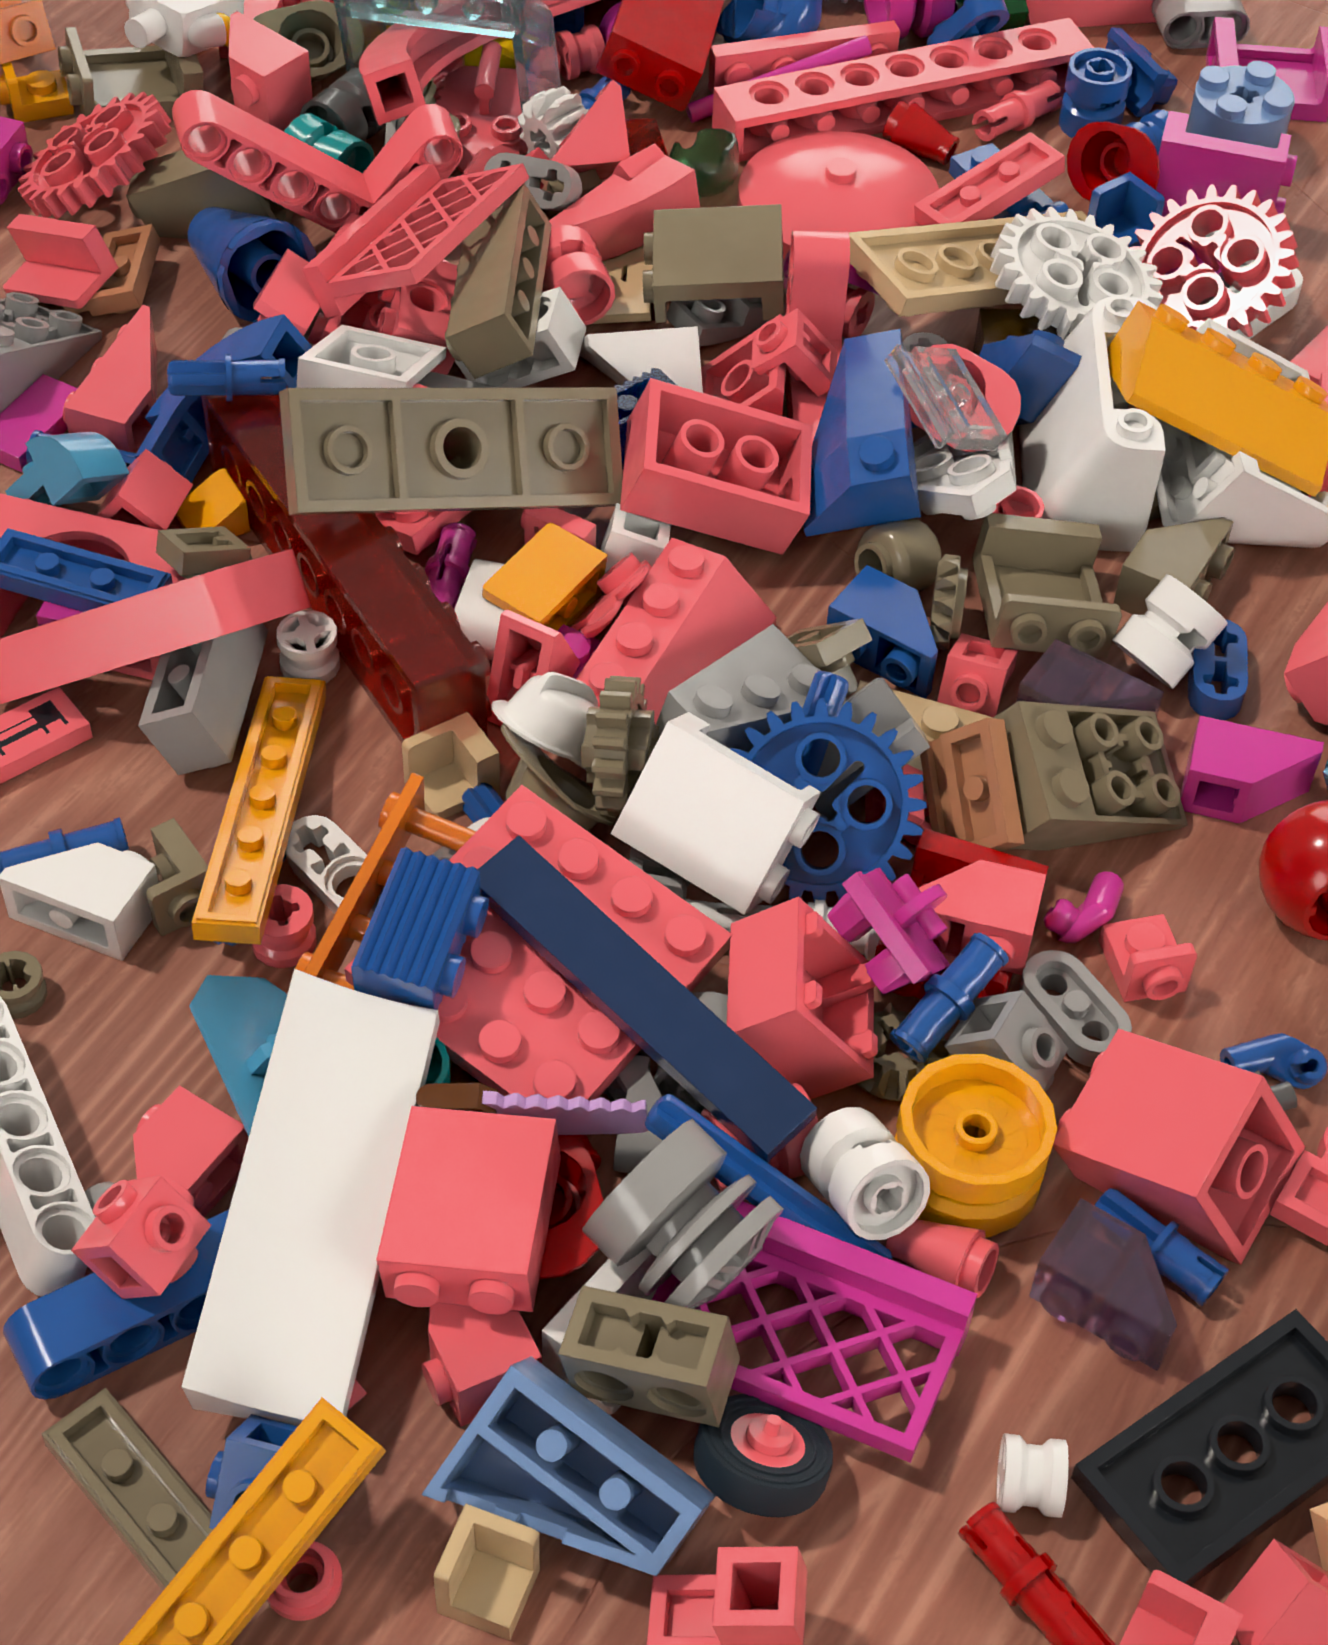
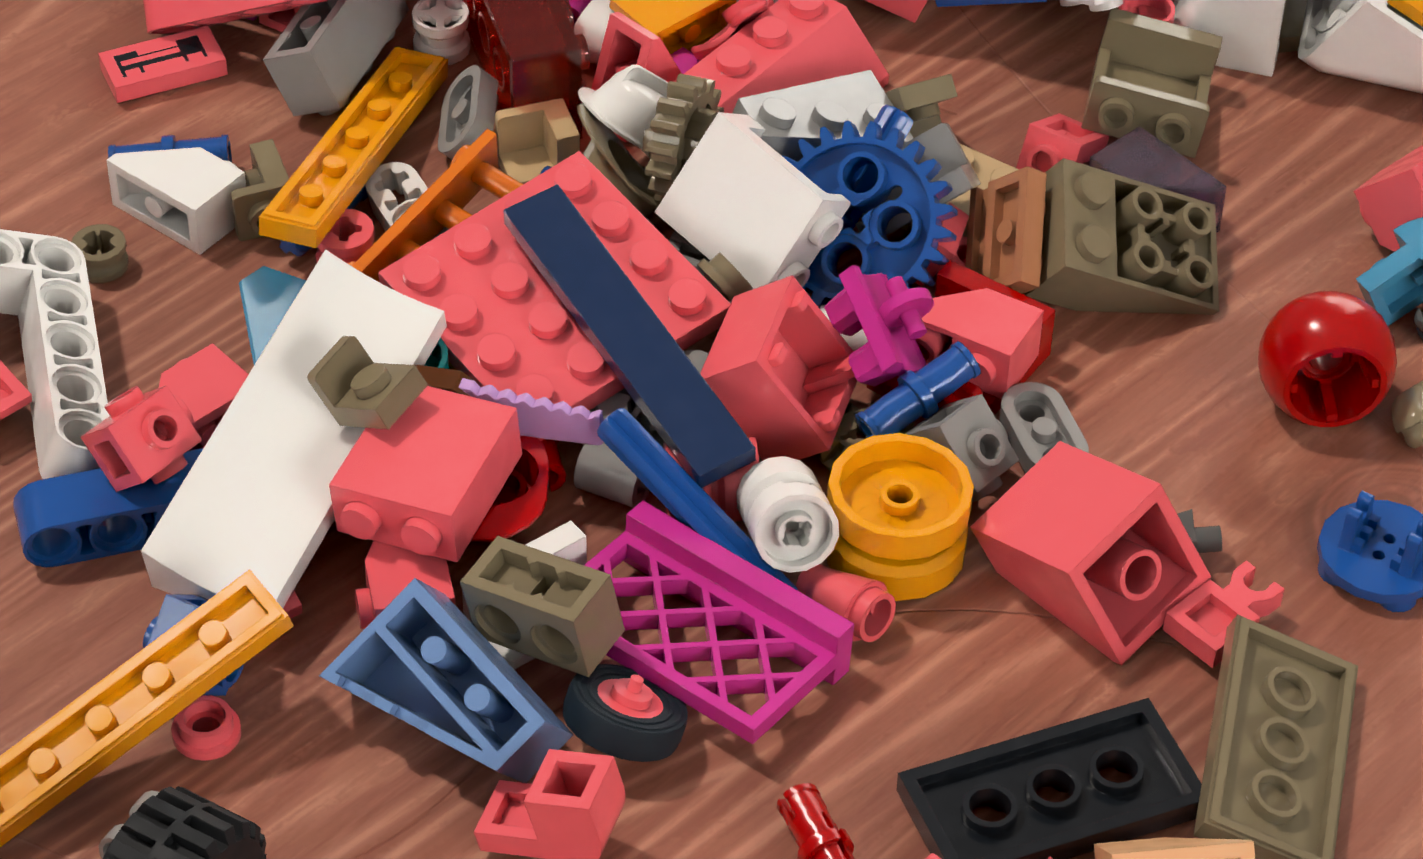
camera: 15 degrees right, 5 degrees down
dark tan tile [42,1388,213,1591] -> none
blue brick [351,847,489,1010] -> none
tan panel [434,1503,540,1641] -> none
light grey wheel [582,1119,784,1309] -> none
blue slope [827,565,938,698] -> none
dark tan head [854,519,942,592] -> none
dark tan gear [930,554,968,651] -> none
white wheel [996,1434,1068,1518] -> none
slope [1029,1198,1177,1371] -> none
dark pink arm [1044,871,1124,943] -> none
blue axle [1090,1188,1229,1307] -> none
coral bracket [1098,914,1197,1002] -> none
white wheel [1112,574,1228,689] -> none
dark tan slope [1113,517,1235,615] -> none
dark pink slope [1180,716,1324,824] -> none
blue beam [1188,619,1248,720] -> none
blue arm [1220,1033,1328,1089] -> none
none -> dark tan bracket [307,336,428,430]
none -> light grey plate [438,65,499,160]
none -> dark tan plate [697,252,753,302]

